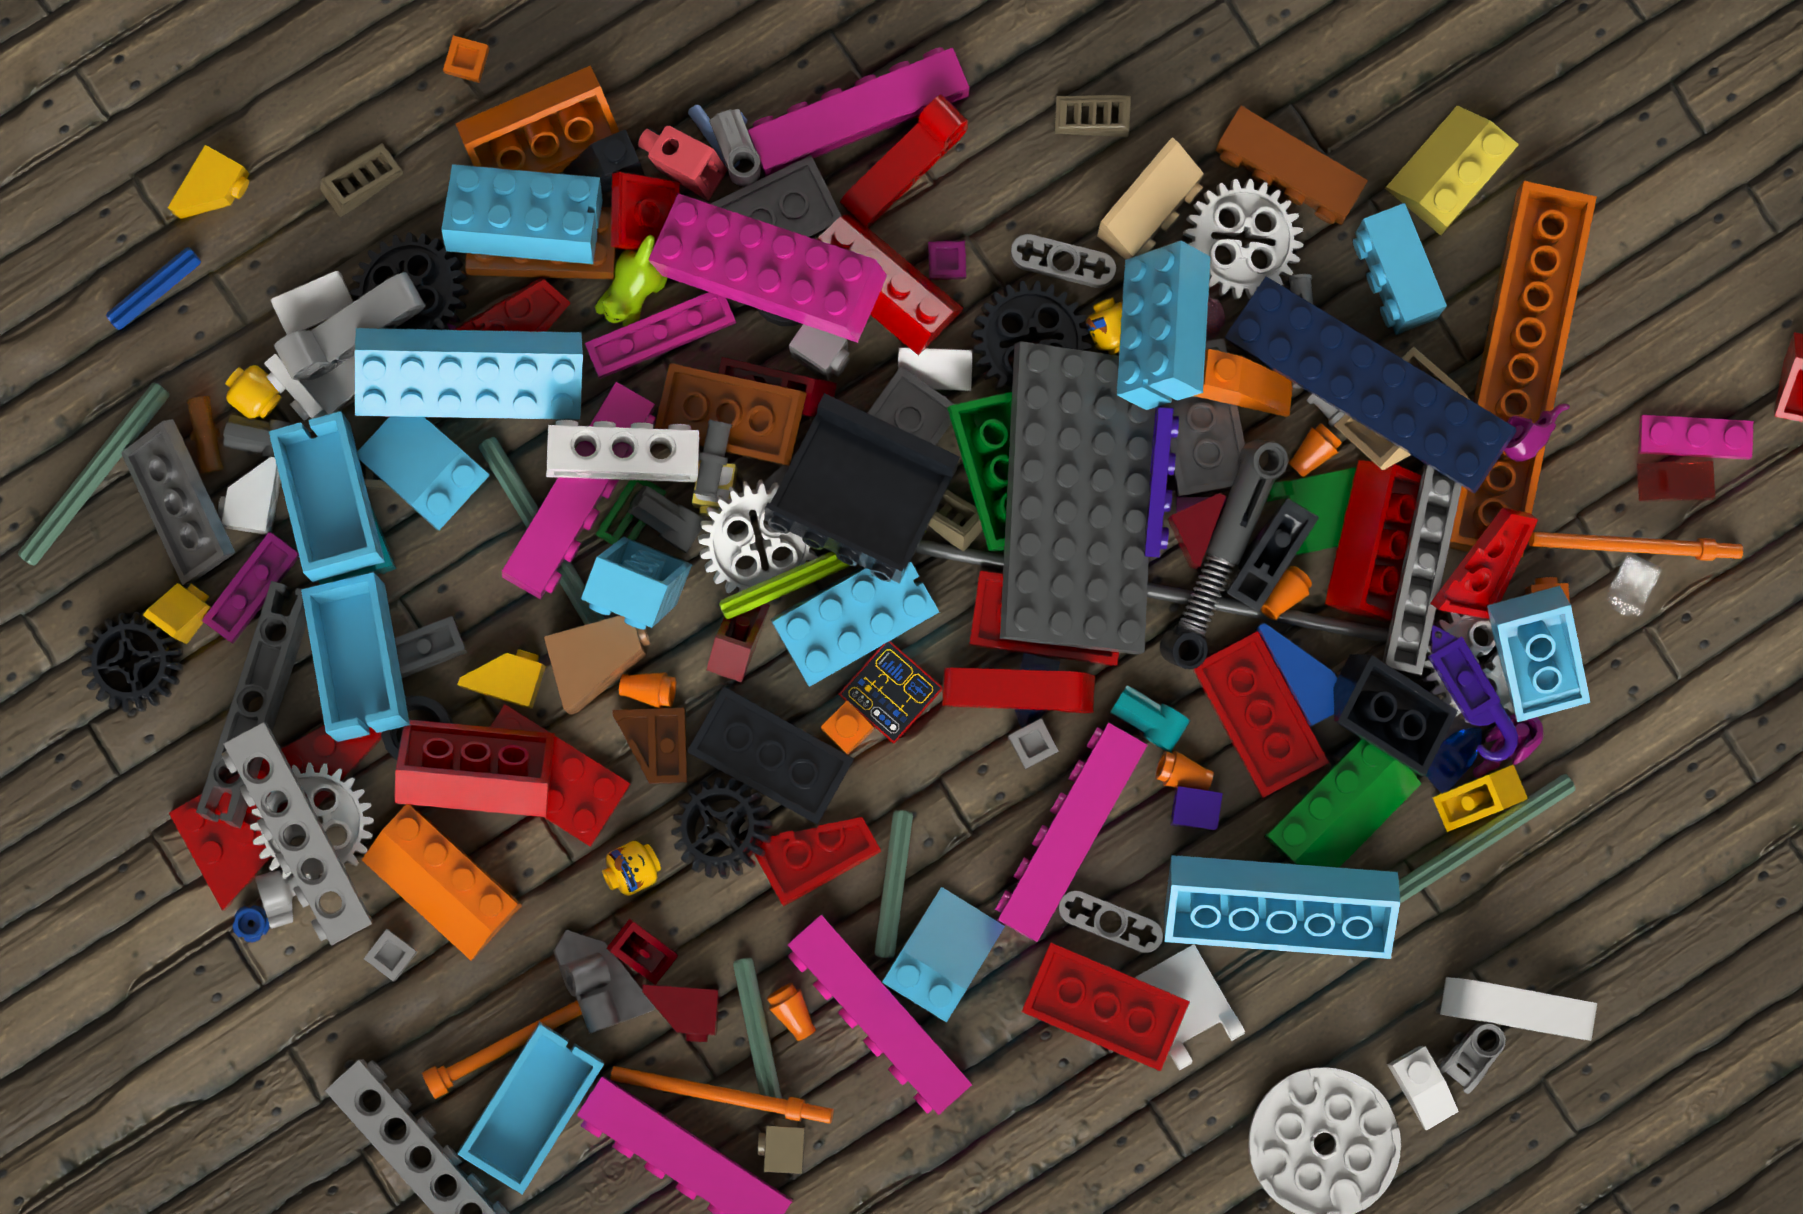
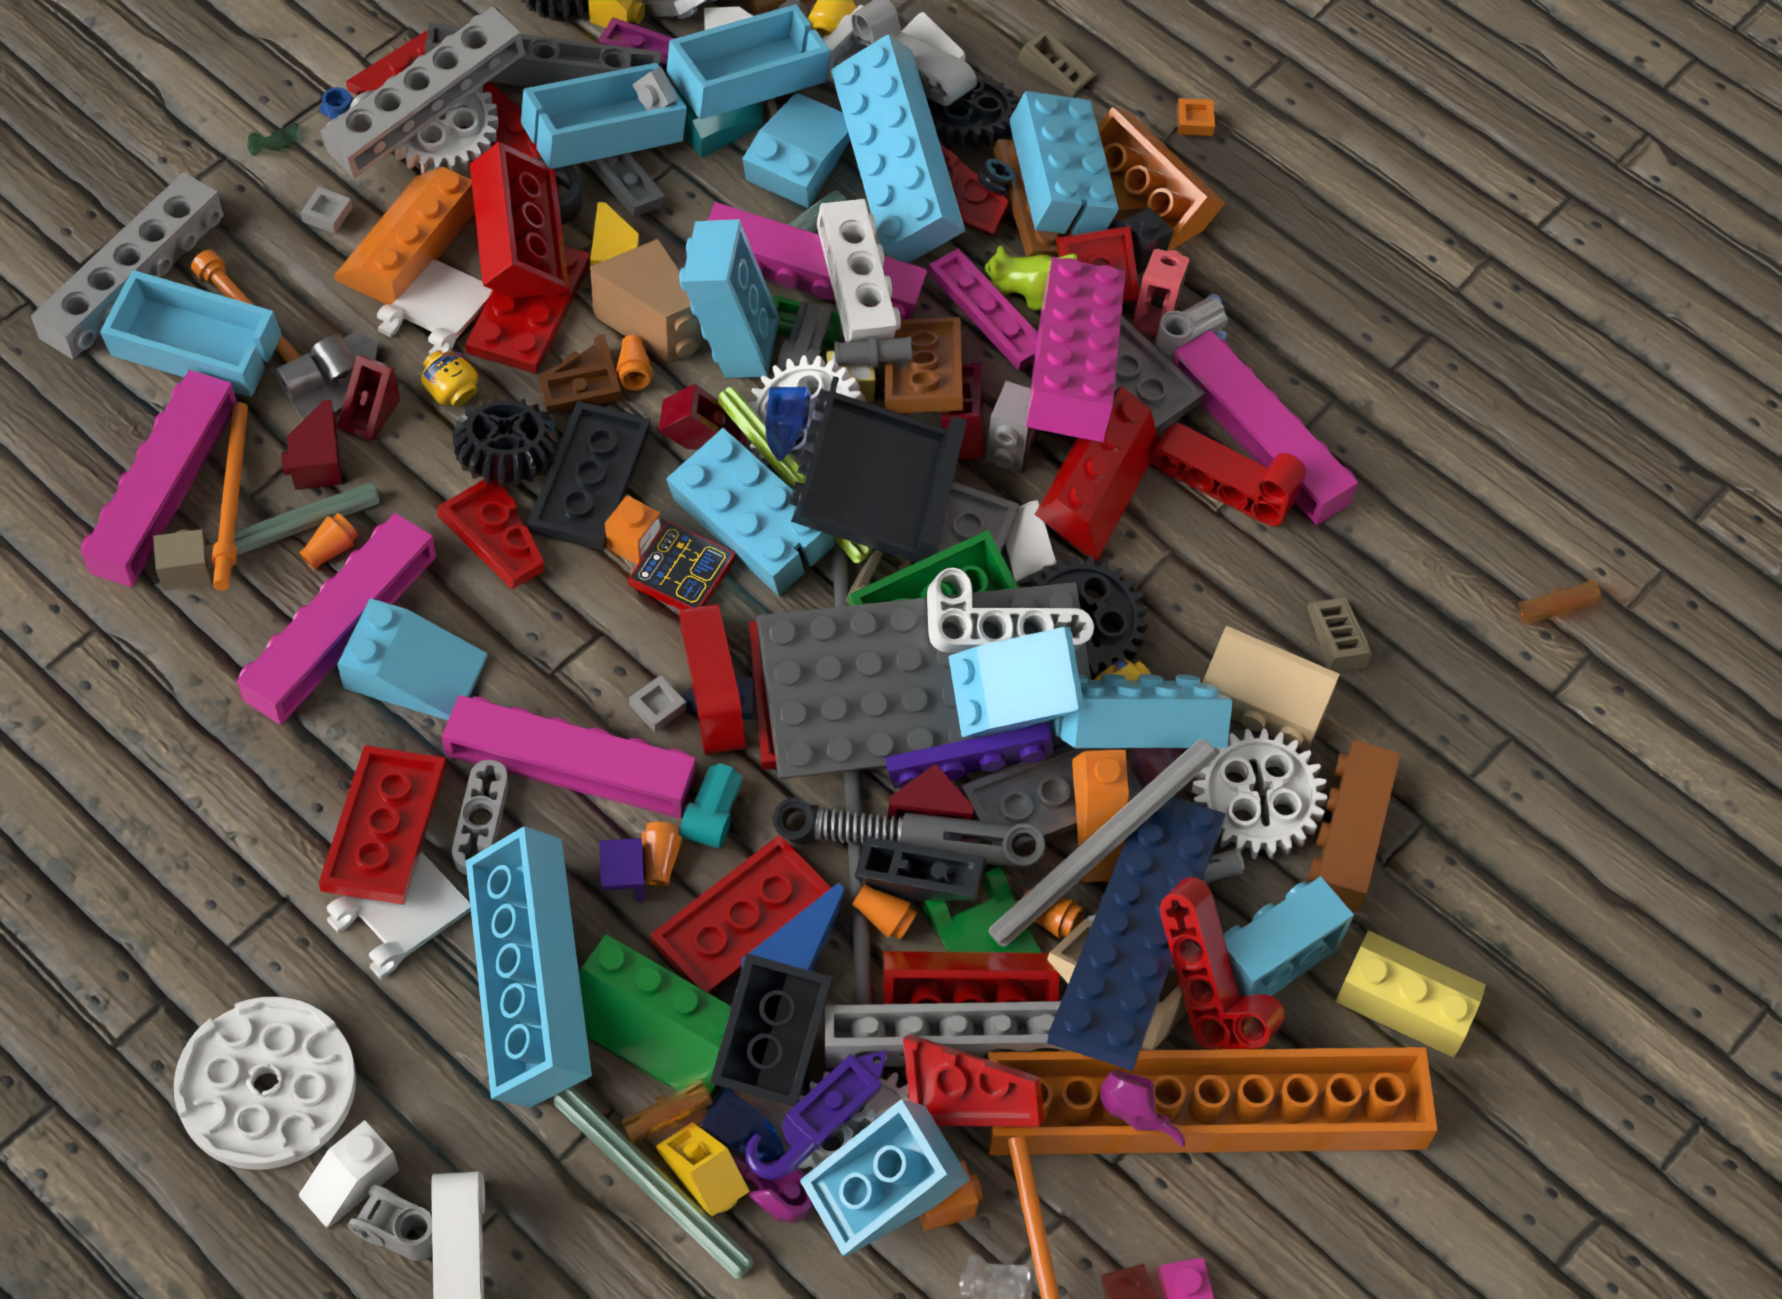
camera: 70 degrees right, 25 degrees down
sand green axle [875,810,913,958] -> none
magenta tile [928,240,966,280] -> none
light grey beam [1011,234,1116,288] -> none
none -> clear green piece [247,123,299,156]
none -> white flag [377,259,492,355]
none -> clear orange pin [622,1078,714,1145]
none -> light grey plate [632,67,679,111]
none -> clear blue plate [765,387,811,462]
none -> white beam [927,567,1094,653]
none -> slope [948,627,1085,737]
none -> black bush [978,159,1015,194]
none -> light grey axle [988,738,1217,947]
none -> red beam [1160,877,1285,1050]

